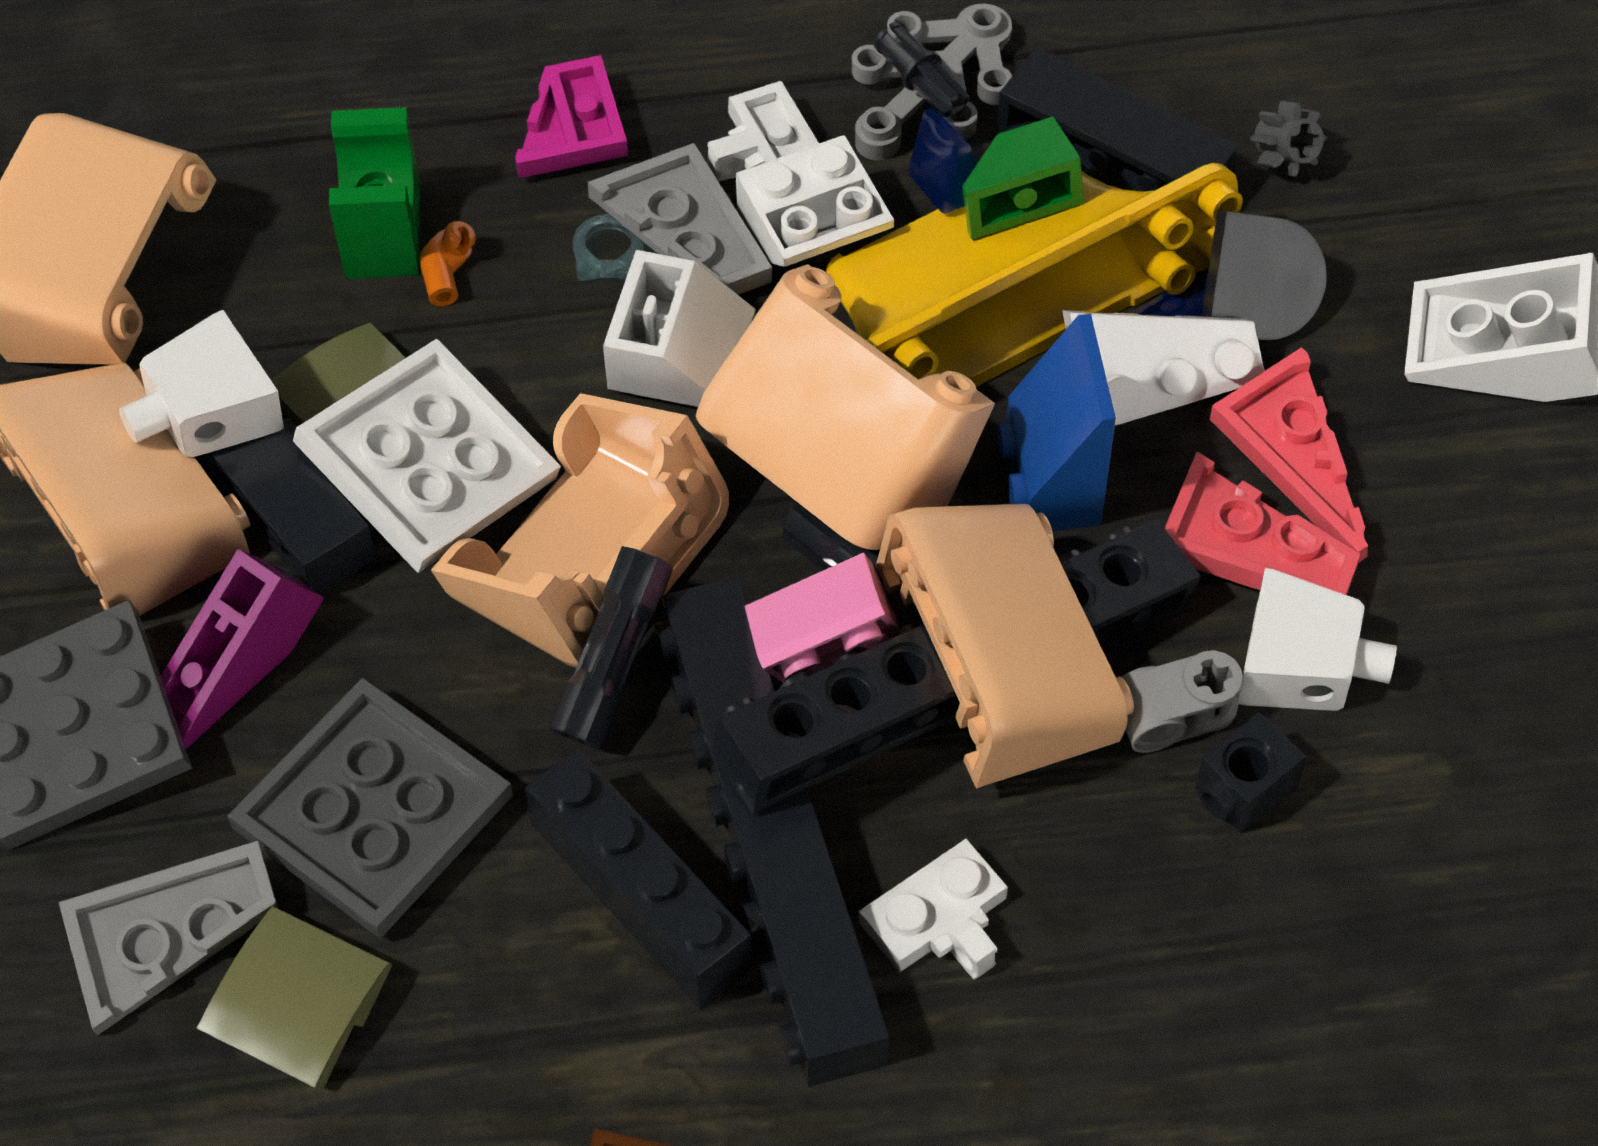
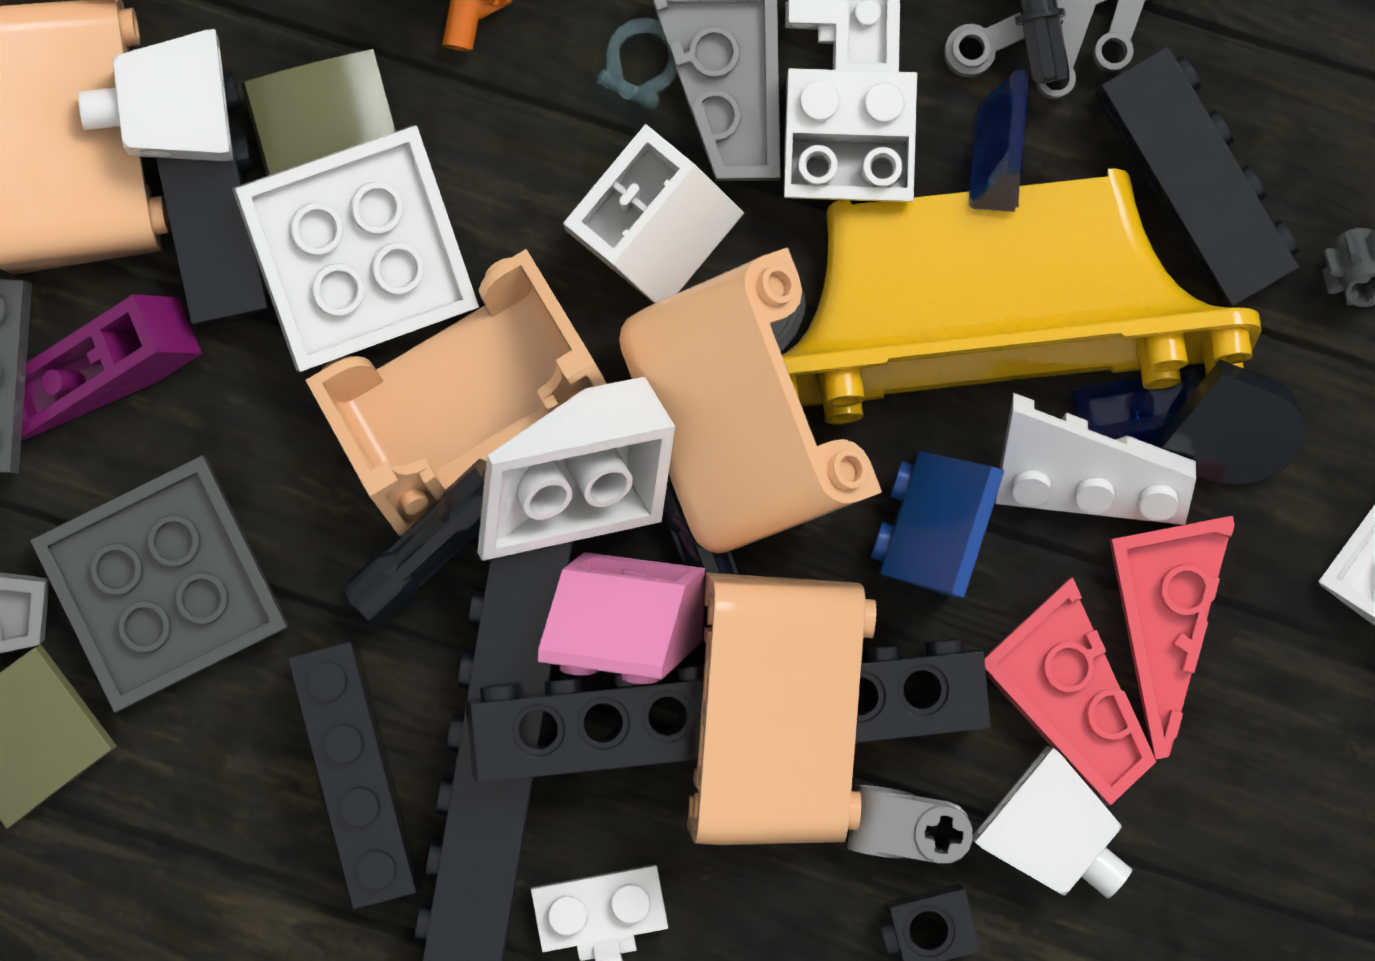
camera: 25 degrees right, 30 degrees up
green slope [962,117,1084,240] -> none
none -> white slope [478,377,675,561]

